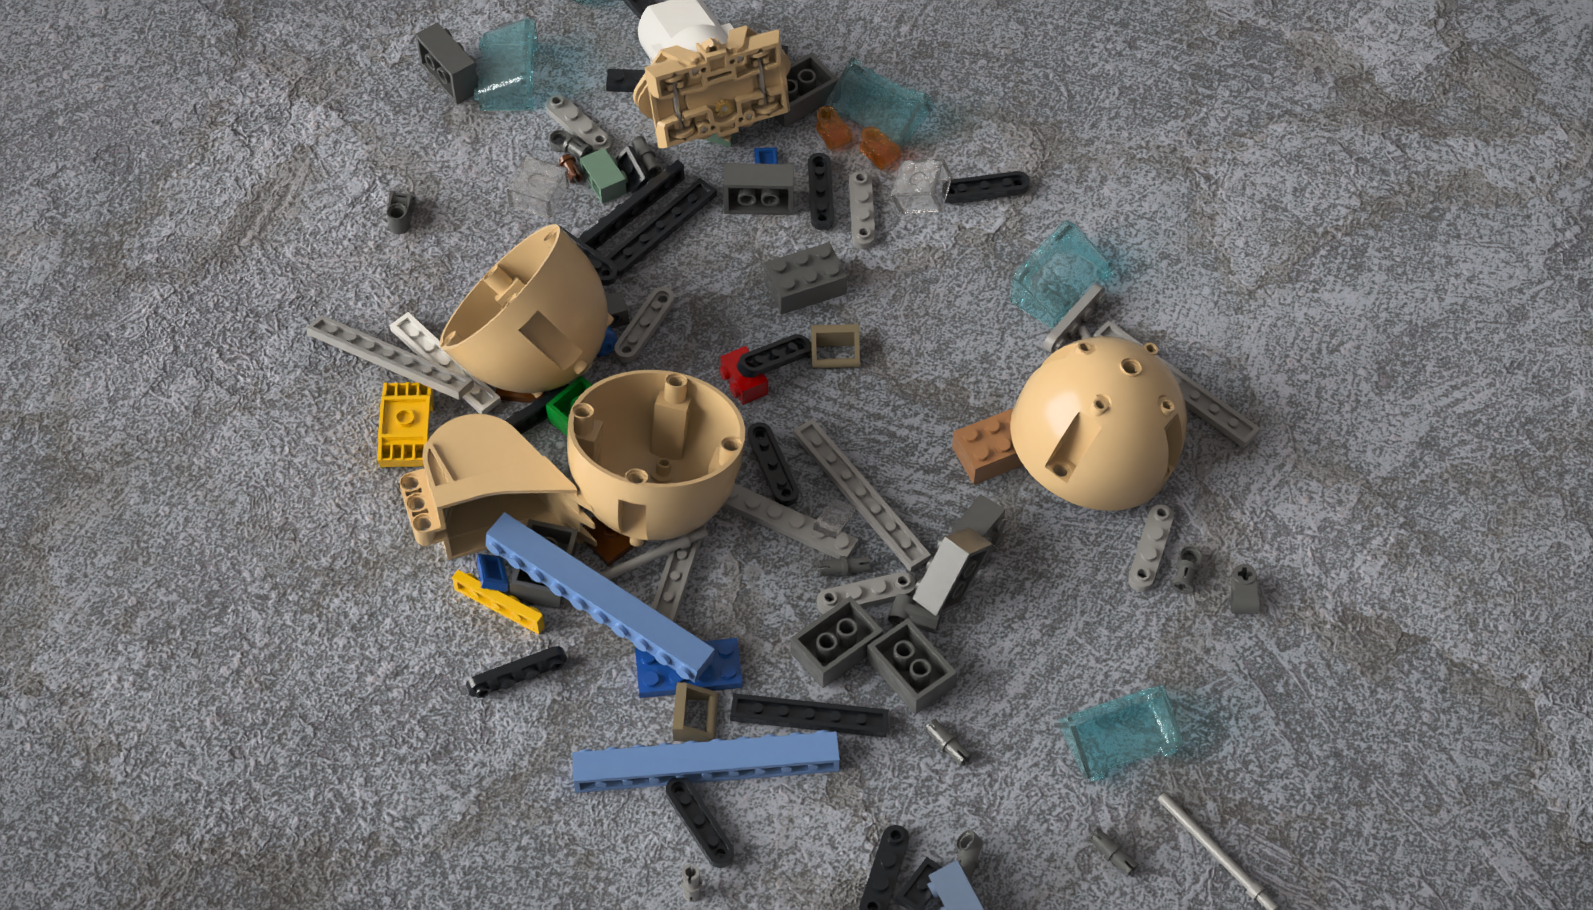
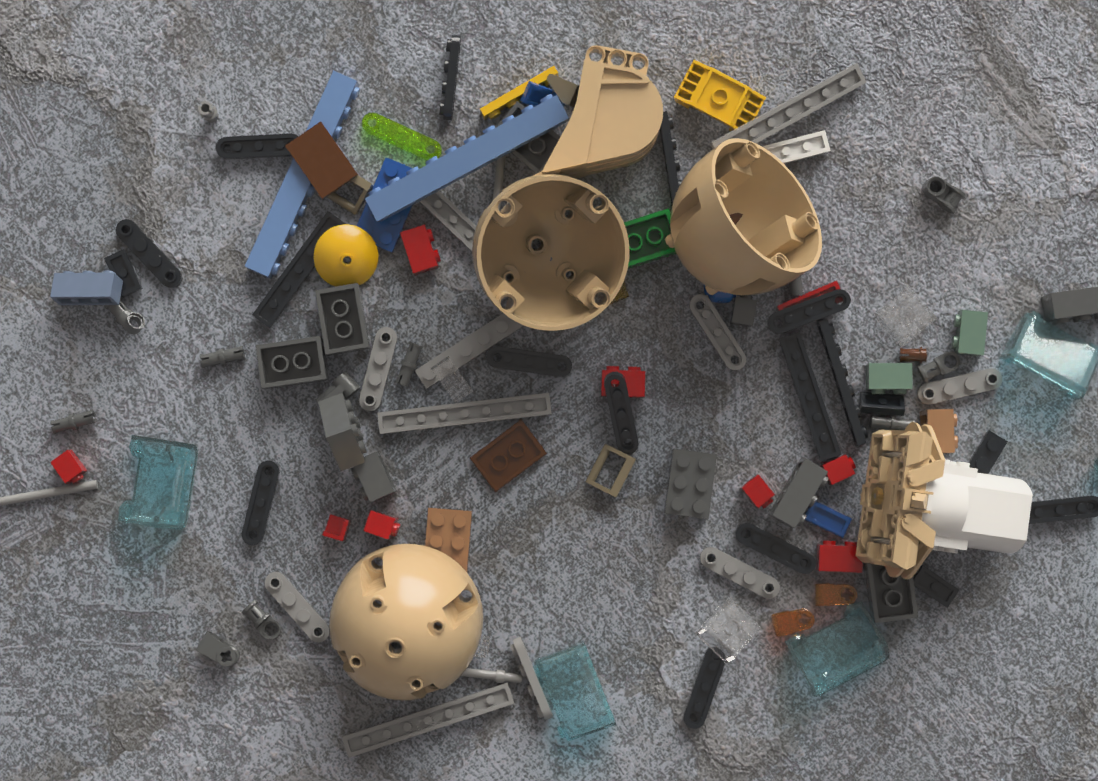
camera: 120 degrees right, 30 degrees up
none -> red brick [50,450,87,485]
none -> black plate [241,460,280,545]
none -> reddish brown tile [286,121,358,199]
none -> yellow dish [313,224,379,287]
none -> red panel [322,514,351,541]
none -> clear neon green plate [362,112,442,161]
none -> red brick [363,510,400,540]
none -> red brick [400,224,441,276]
none -> reddish brown tile [470,419,547,493]
none -> dark tan tile [547,74,579,107]
none -> red brick [740,474,775,509]
none -> red brick [816,540,863,573]
none -> red brick [820,454,856,485]
none -> medium nougat brick [920,409,958,454]
none -> sand green brick [951,310,988,357]

